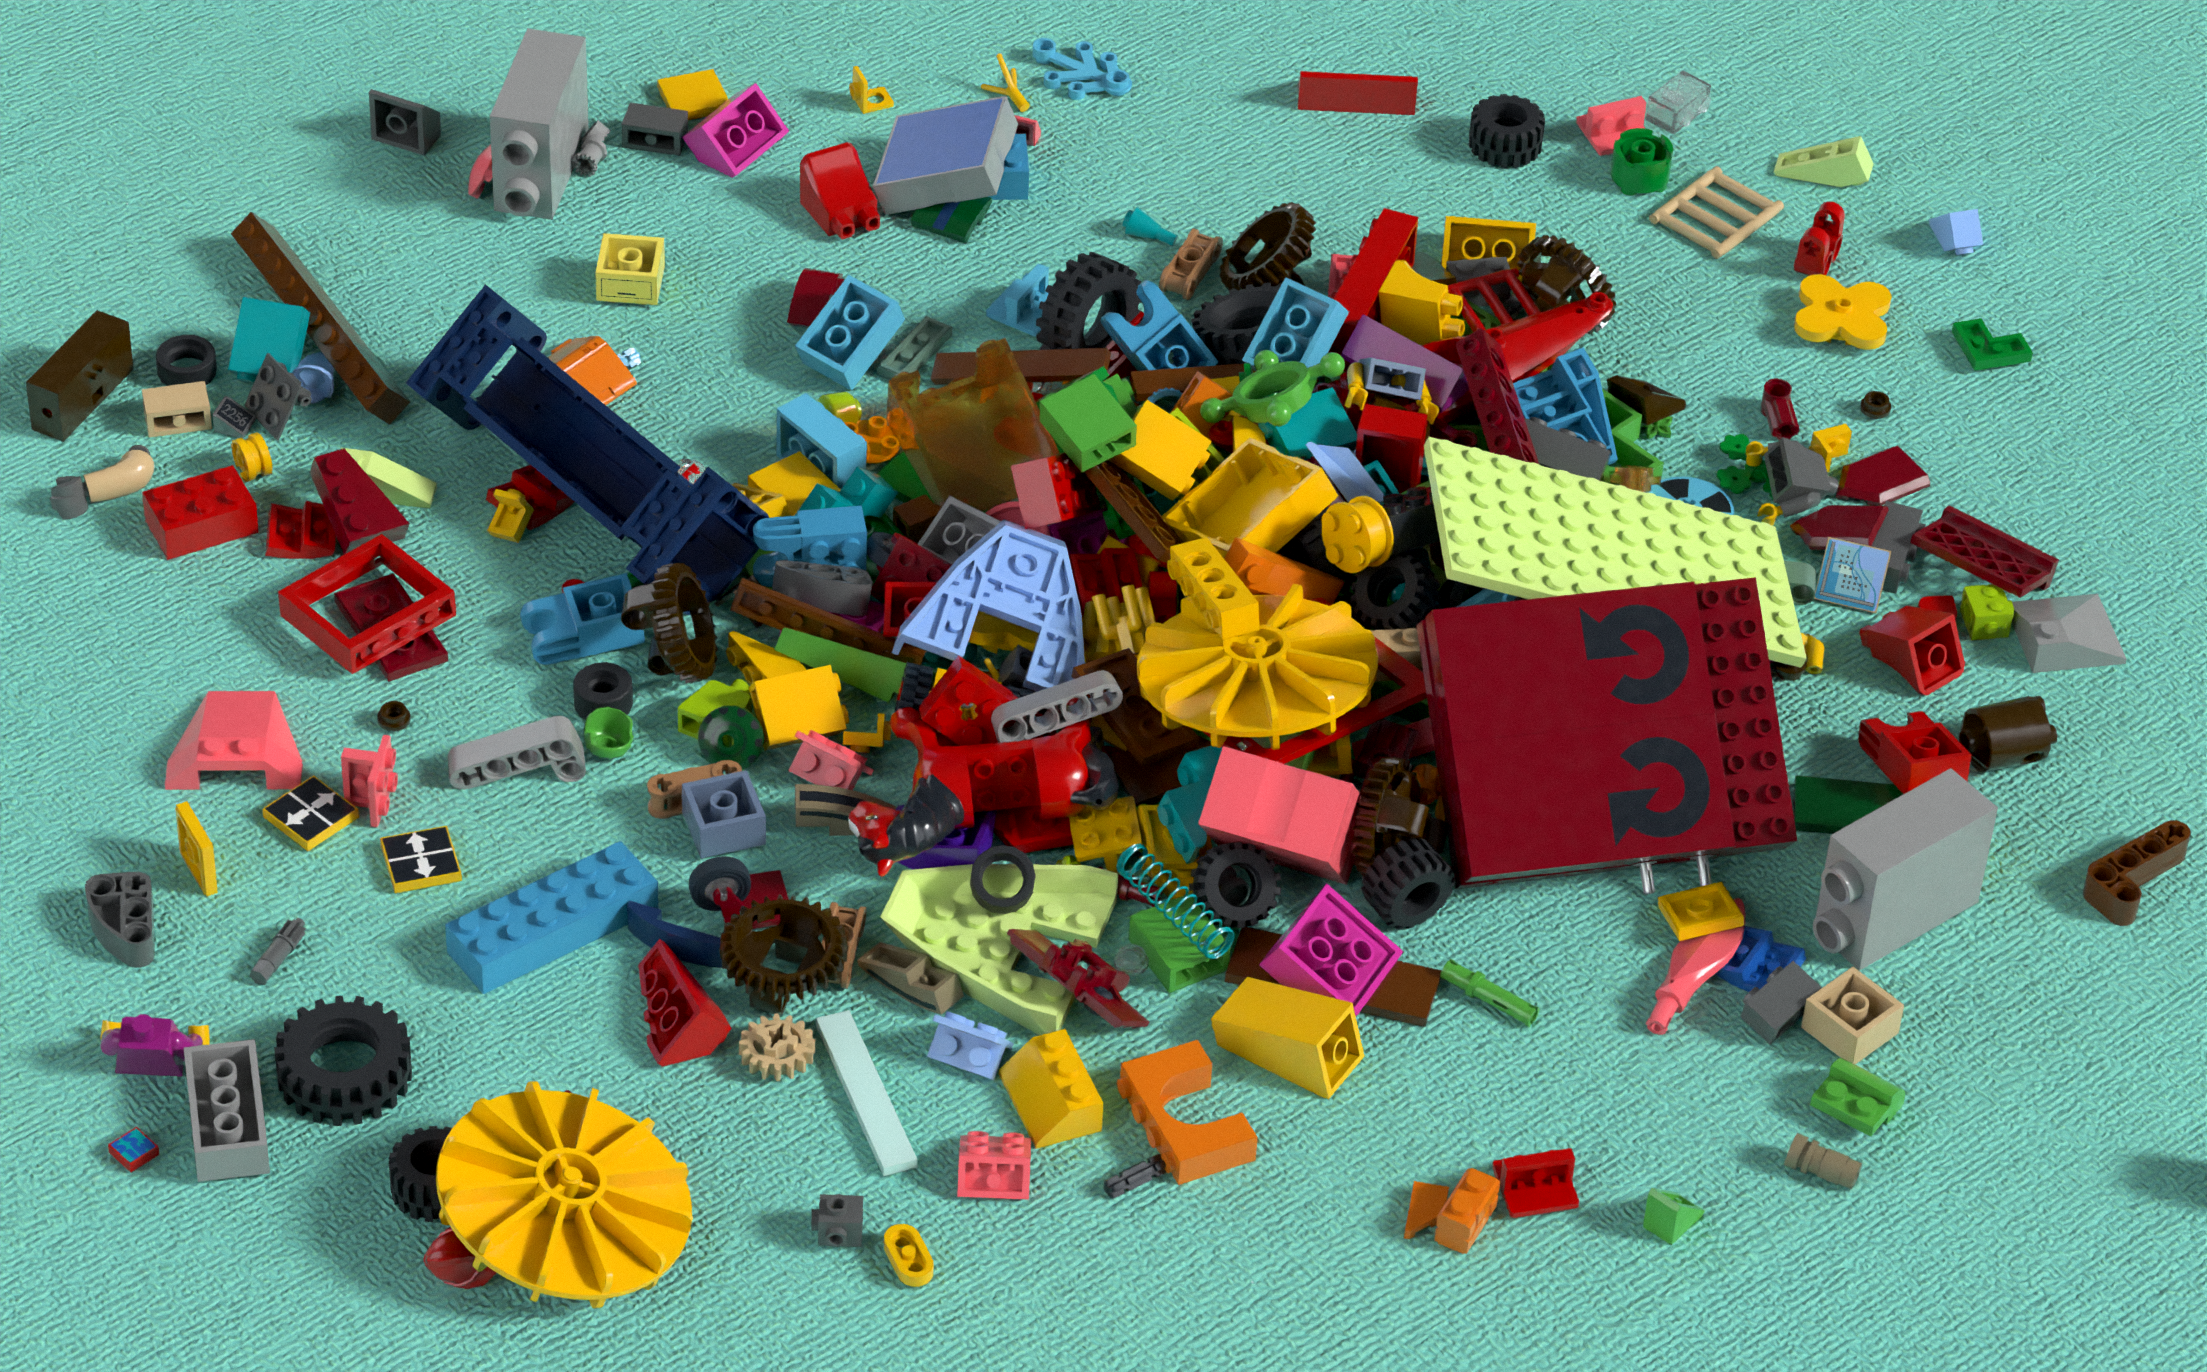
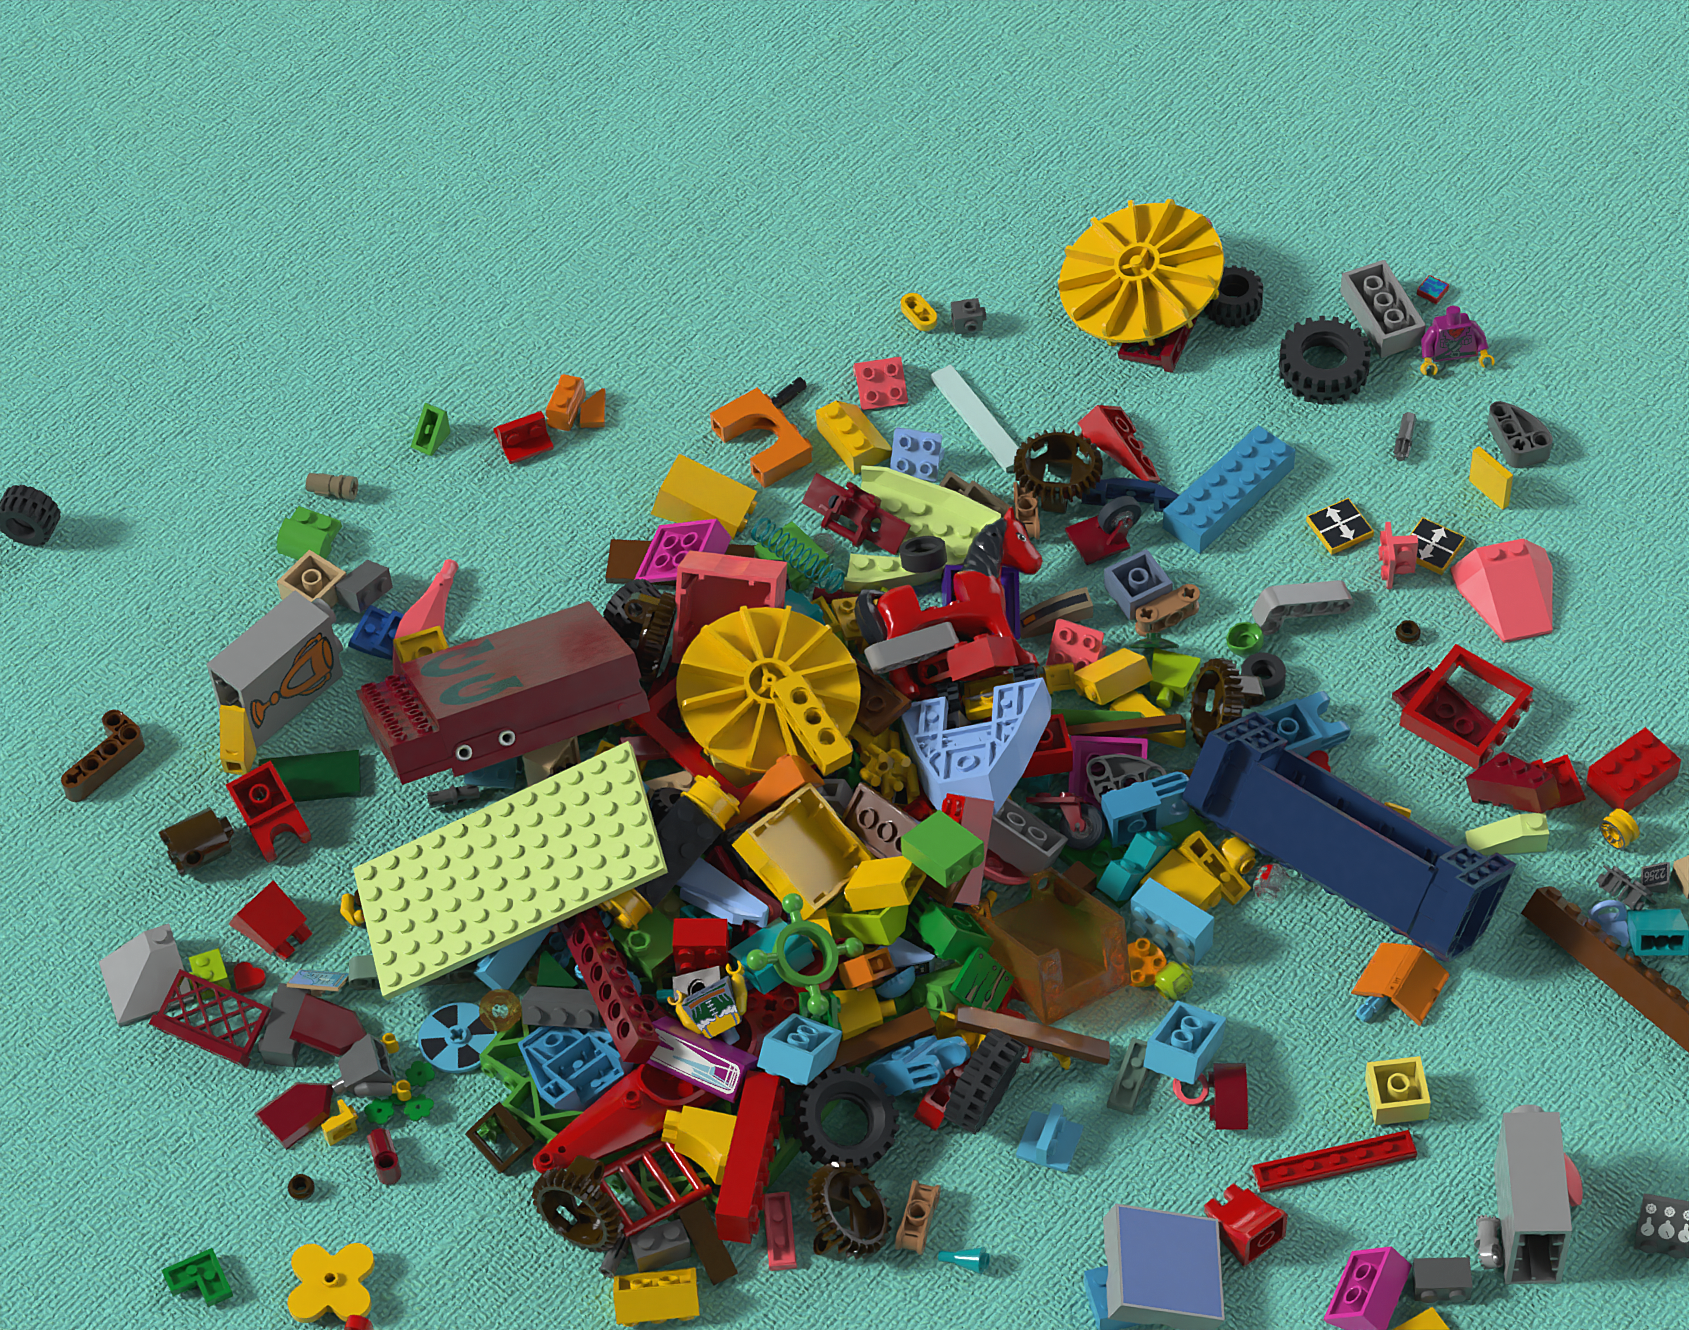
camera: 175 degrees right, 10 degrees up
tan gear [739,1014,815,1081] -> none
bright green pin [1440,959,1540,1027] -> none
none -> red tile [1252,1130,1417,1193]

